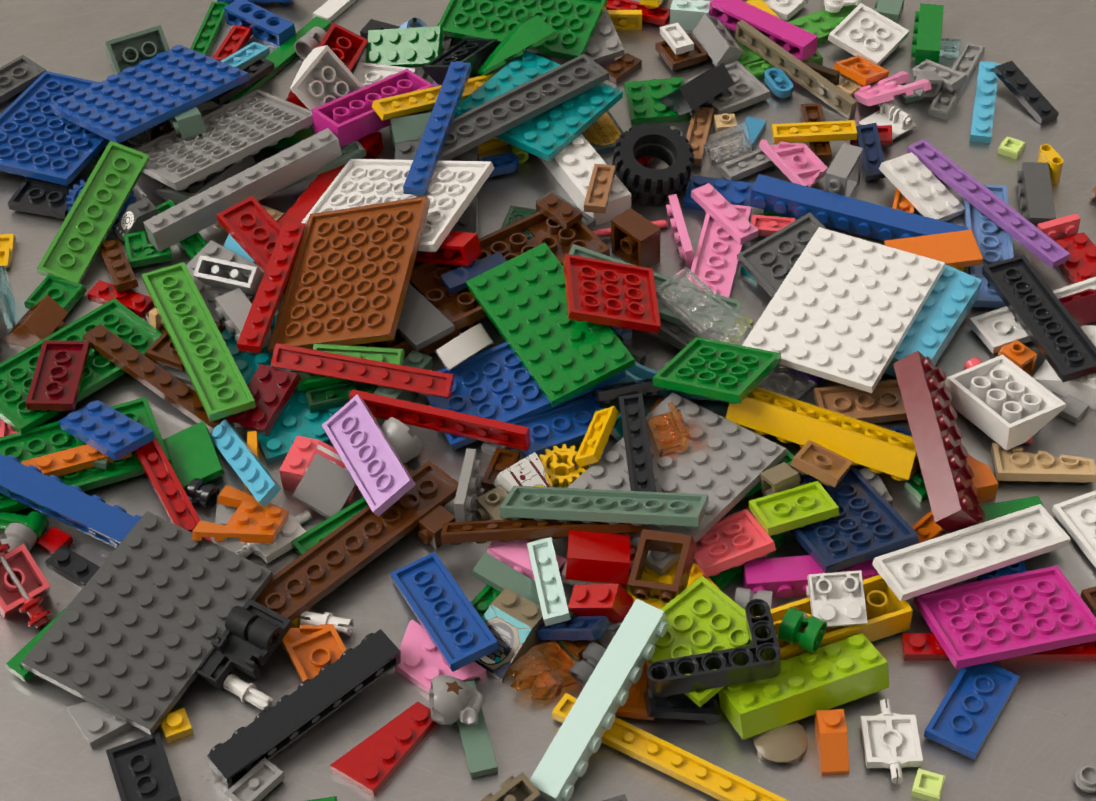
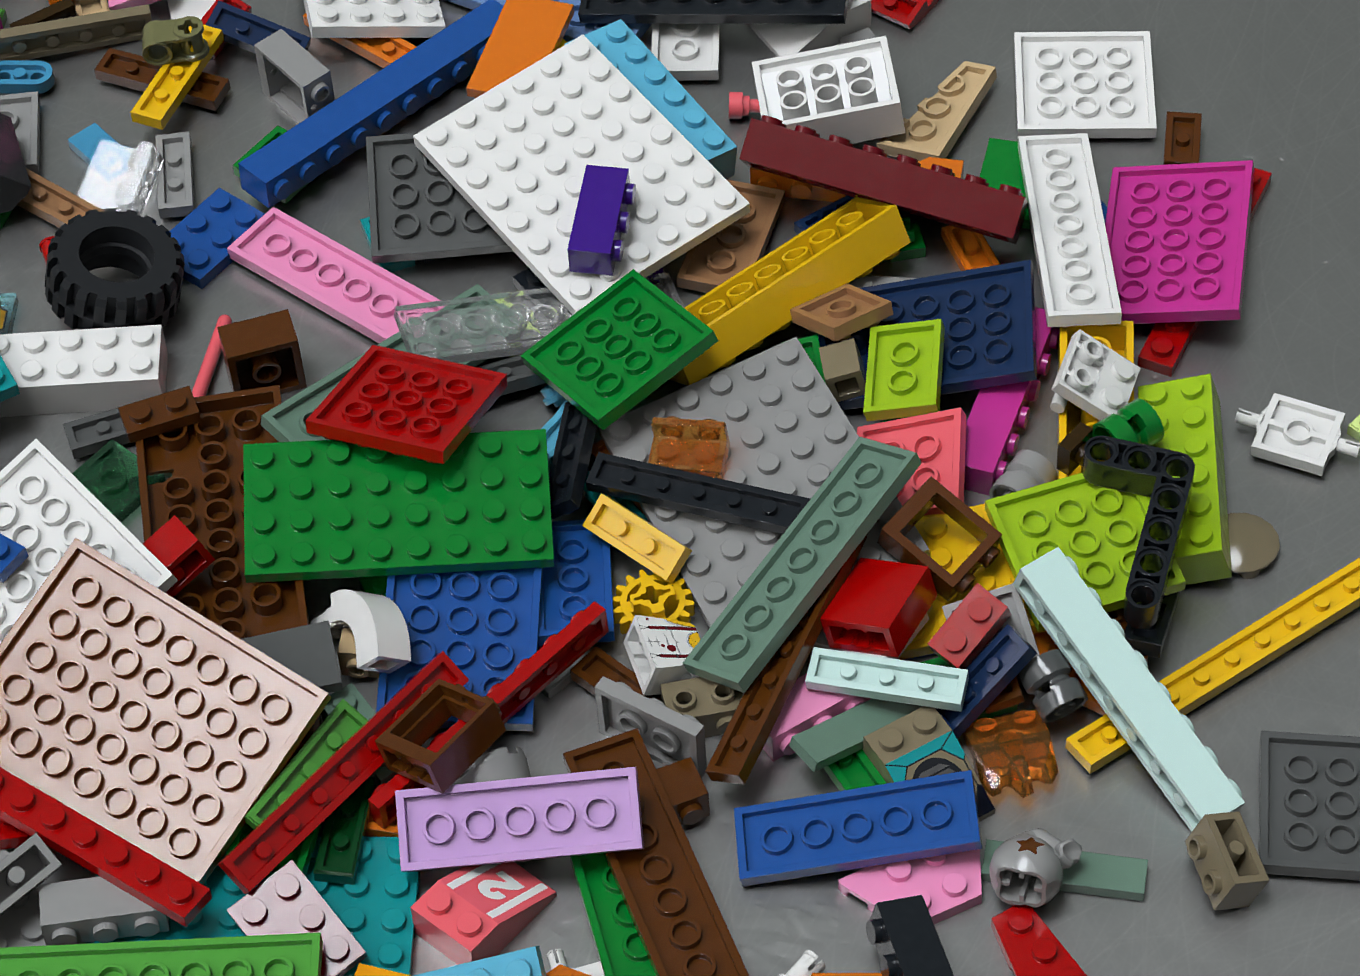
camera: 65 degrees left, 5 degrees up
light grey slope [291,454,356,518] -> none
dark blue tile [440,252,507,294] -> none
medium nougat plate [584,164,616,214] -> none
bright pink plate [666,194,694,268] -> none
bright pink plate [691,183,758,245] -> none
tan plate [714,113,737,141] -> none
coral plate [751,214,795,237] -> none
bright pink wing [759,140,828,187] -> none
orange slope [814,709,849,775] -> none
blue plate [924,662,1020,760] -> none
orange brick [998,339,1037,374] -> none
none -> olive piece [142,16,209,66]
none -> reddish brown window [375,679,506,794]
none -> dark purple brick [567,165,636,276]
none -> dark brown plate [1056,422,1093,476]

